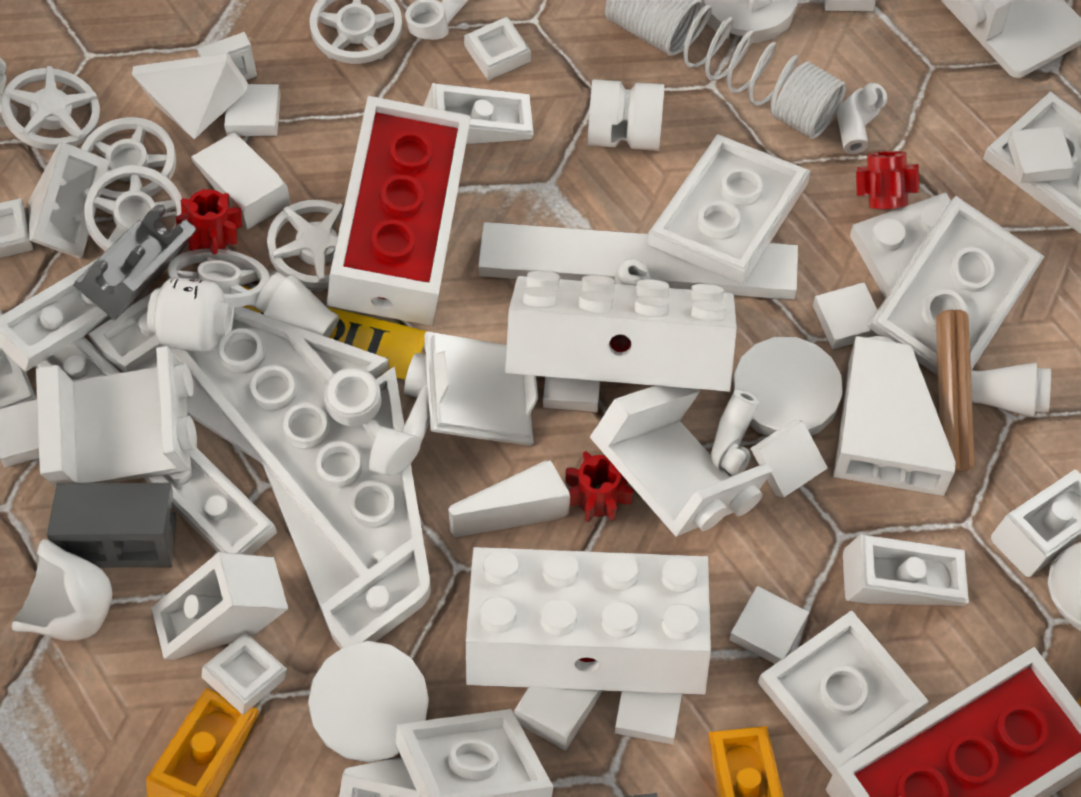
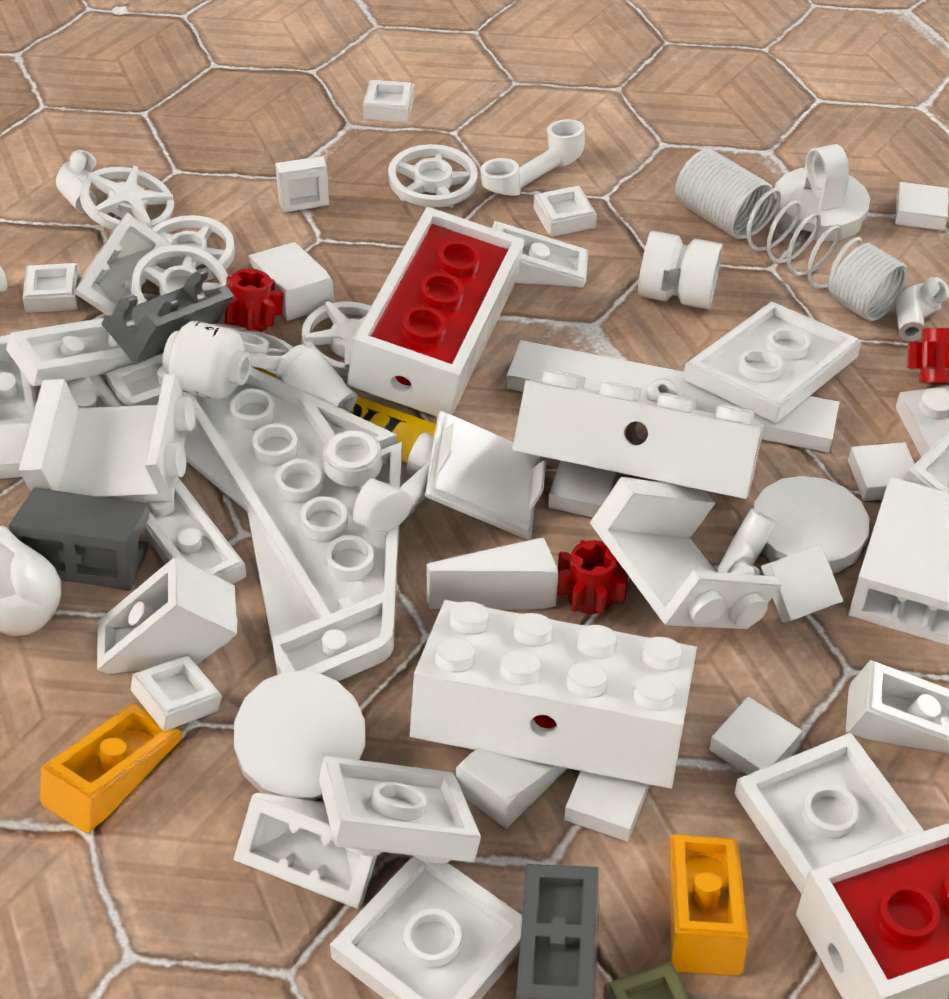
camera: 10 degrees right, 15 degrees down
white slope [132,53,248,139] -> none
white tile [224,84,281,136] -> none

